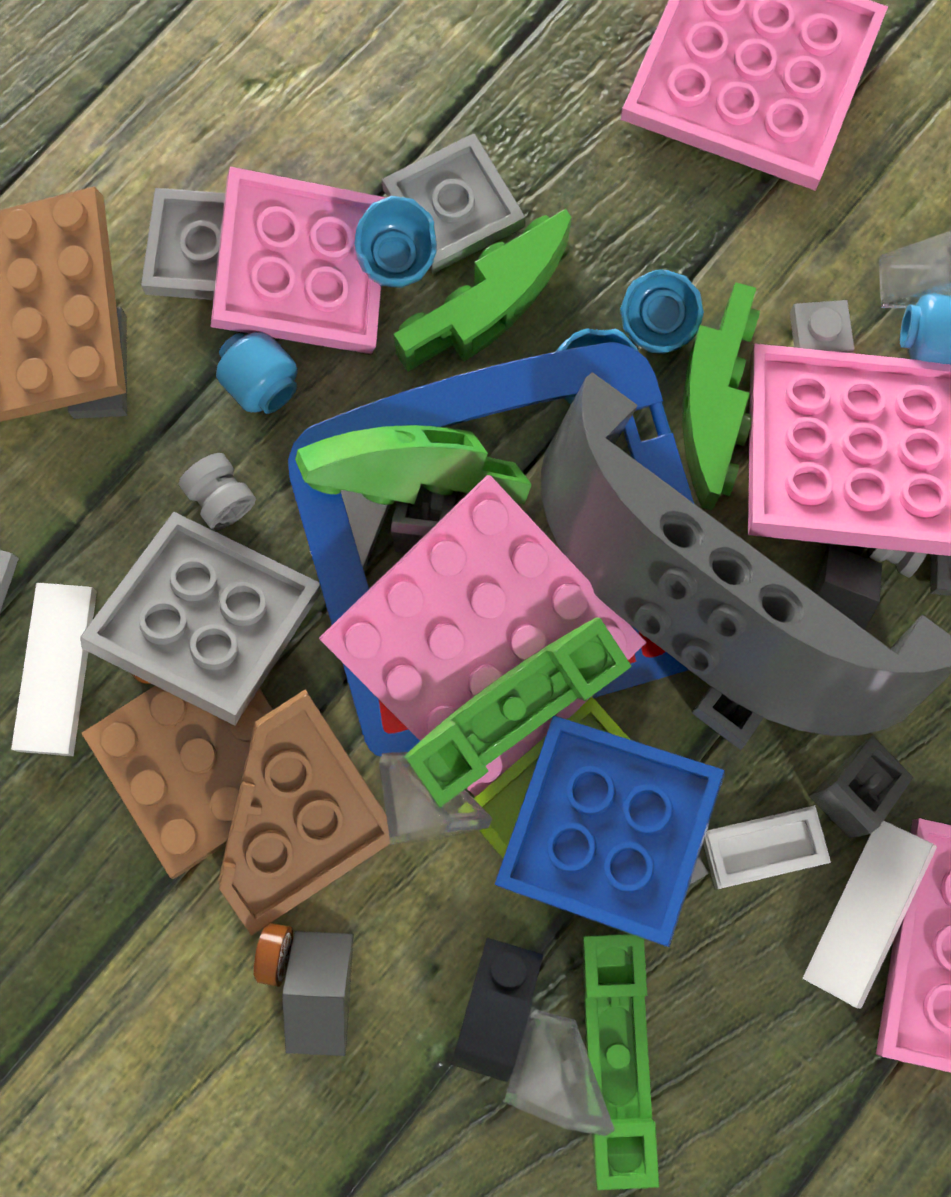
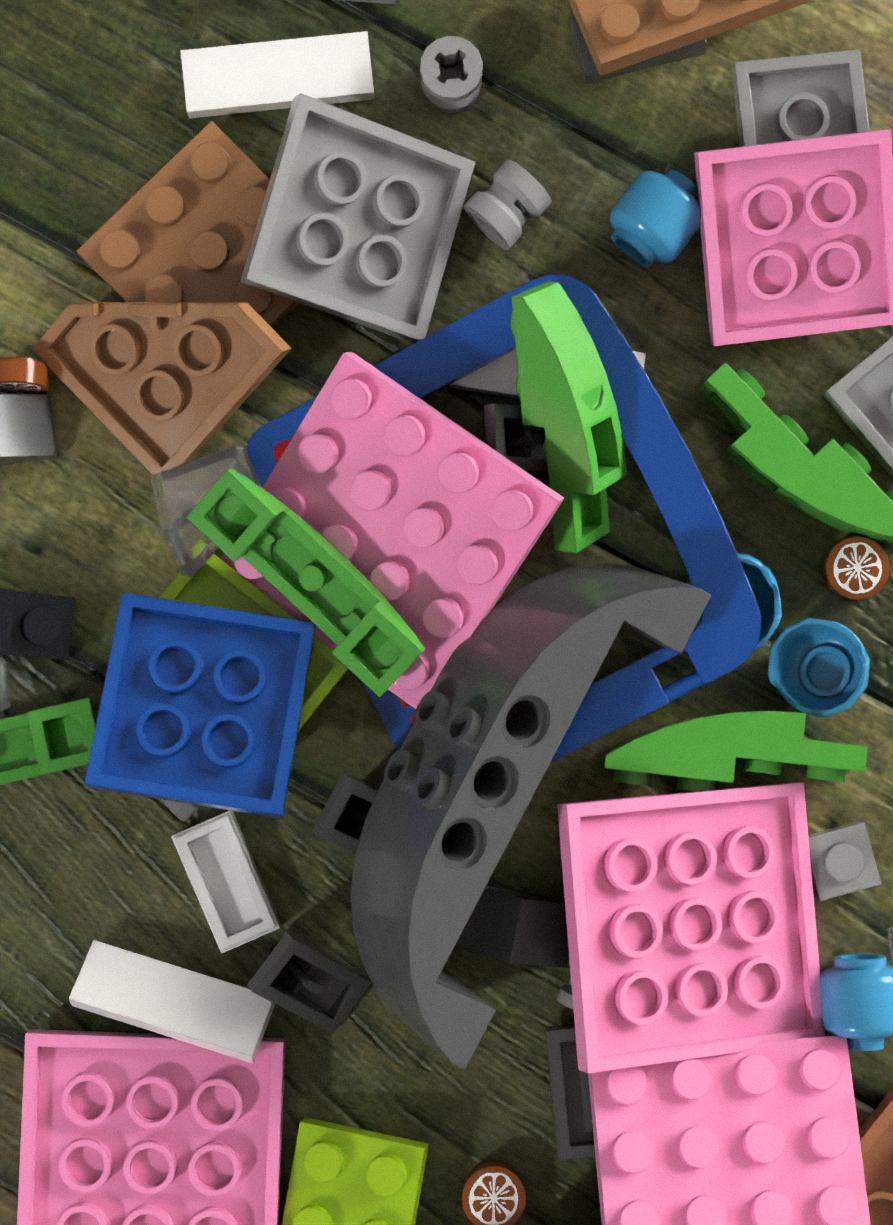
camera: 75 degrees right, 10 degrees up
dark azure hair [354,196,437,288] -> none
none -> light grey wheel [420,36,483,113]
none -> dark orange tile [822,536,890,601]

